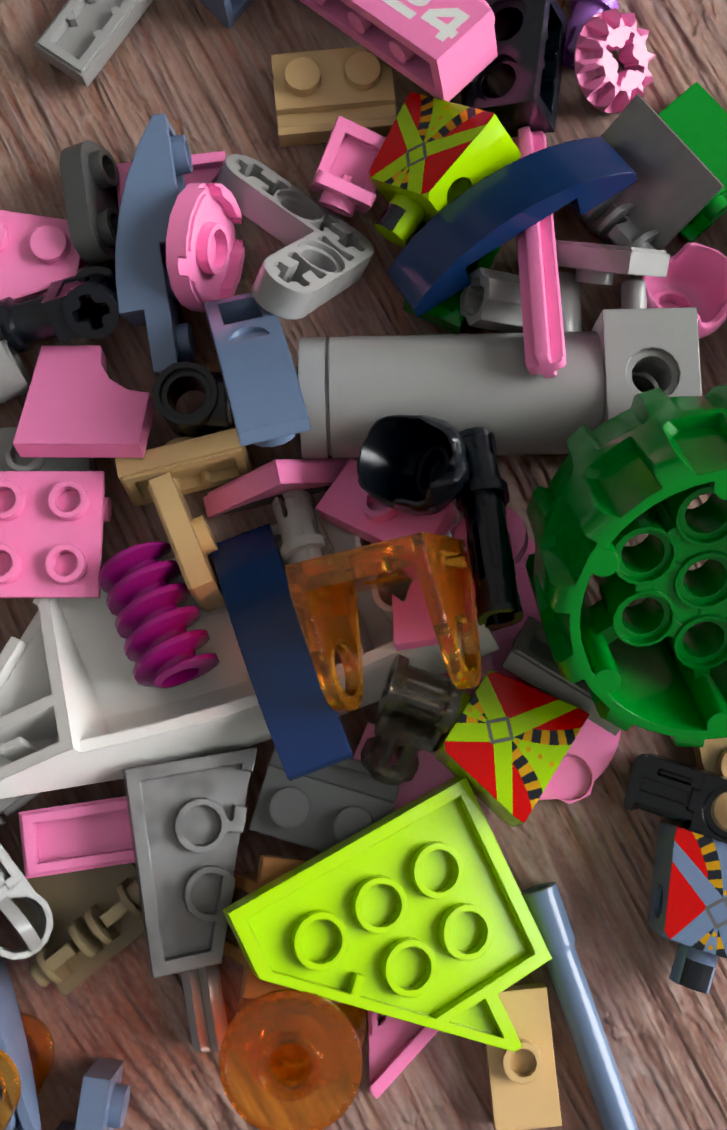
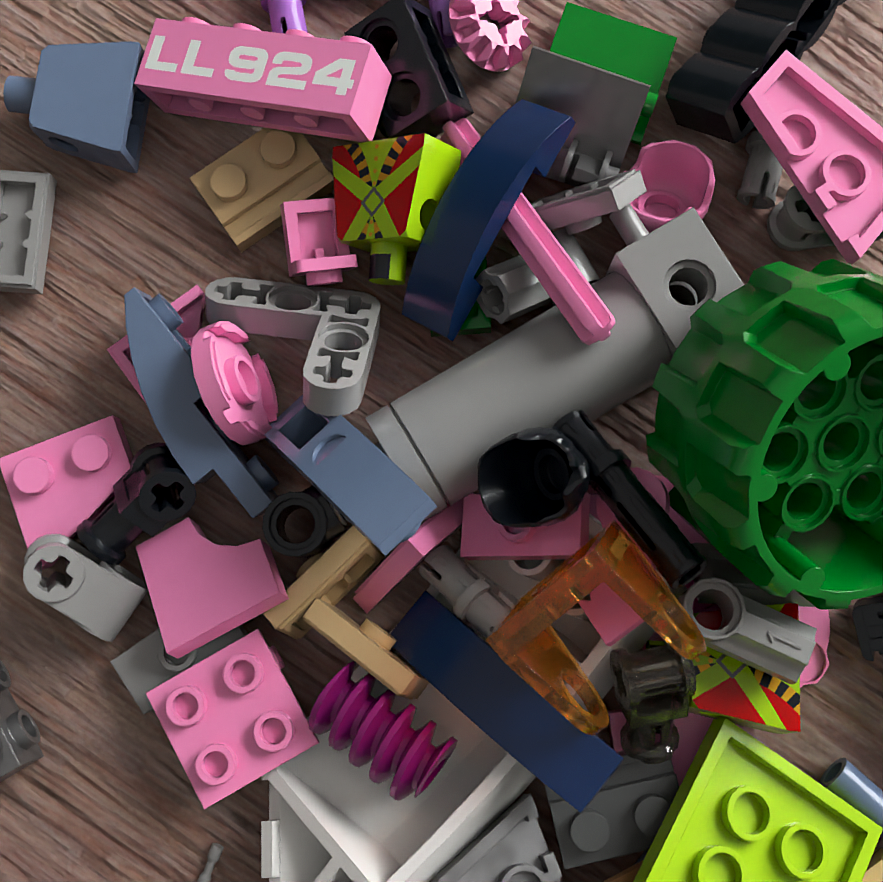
camera: 25 degrees left, 0 degrees up
dark grey plate [60,140,119,264] -> none
none -> light grey piece [671,577,817,684]

